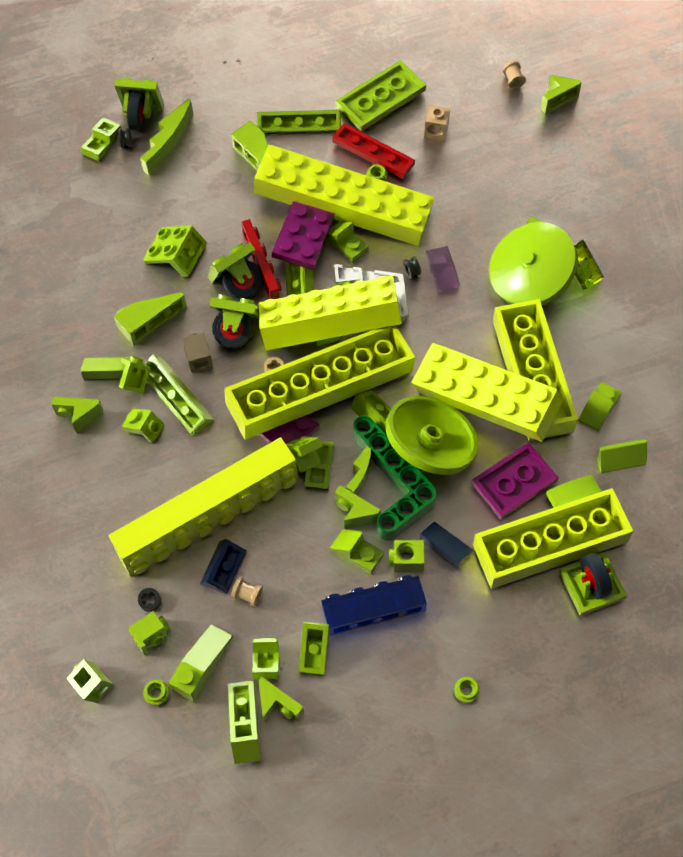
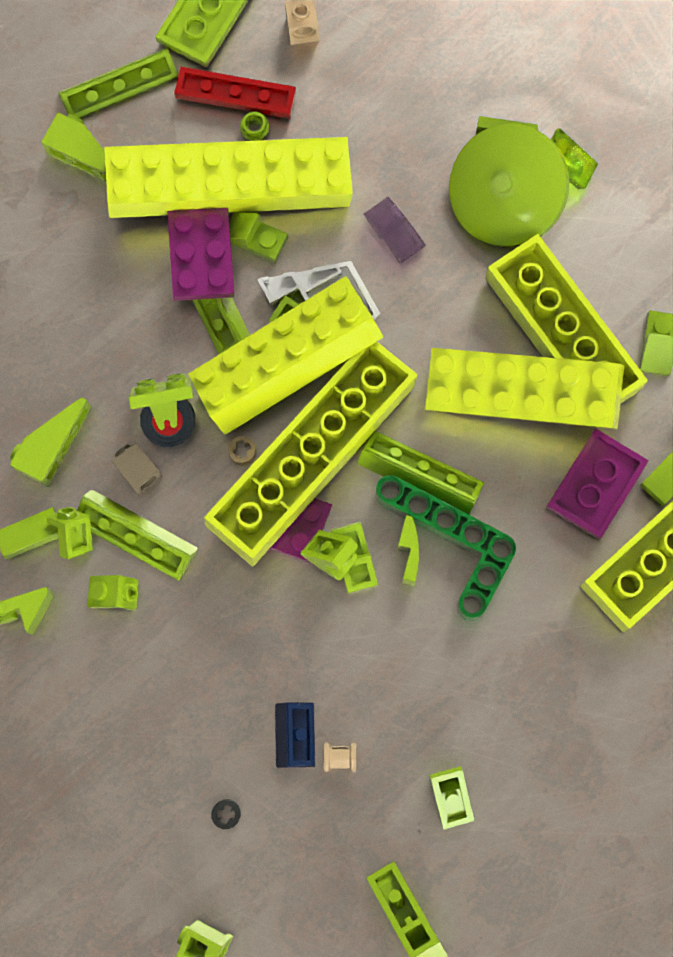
camera: 20 degrees left, 15 degrees up
neon yellow brick [108,437,298,576] -> none
lime brick [128,611,170,655] -> none
lime bracket [143,225,207,277] -> none
lime plate [143,679,169,706] -> none
lime slope [168,624,233,703] -> none
plate [207,242,262,299] -> none
red plate [241,219,282,299] -> none
lime bracket [252,638,279,679] -> none
lime slope [259,677,304,722] -> none
clear blue brick [321,575,427,636] -> none
lime slope [329,529,384,574] -> none
lime slope [334,485,381,529] -> none
lime dish [385,396,478,475] -> none
lime brick [389,540,424,572] -> none
pearl dark grey bush [403,256,421,279] -> none
dark blue slope [419,521,473,569] -> none
lime plate [454,677,480,703] -> none

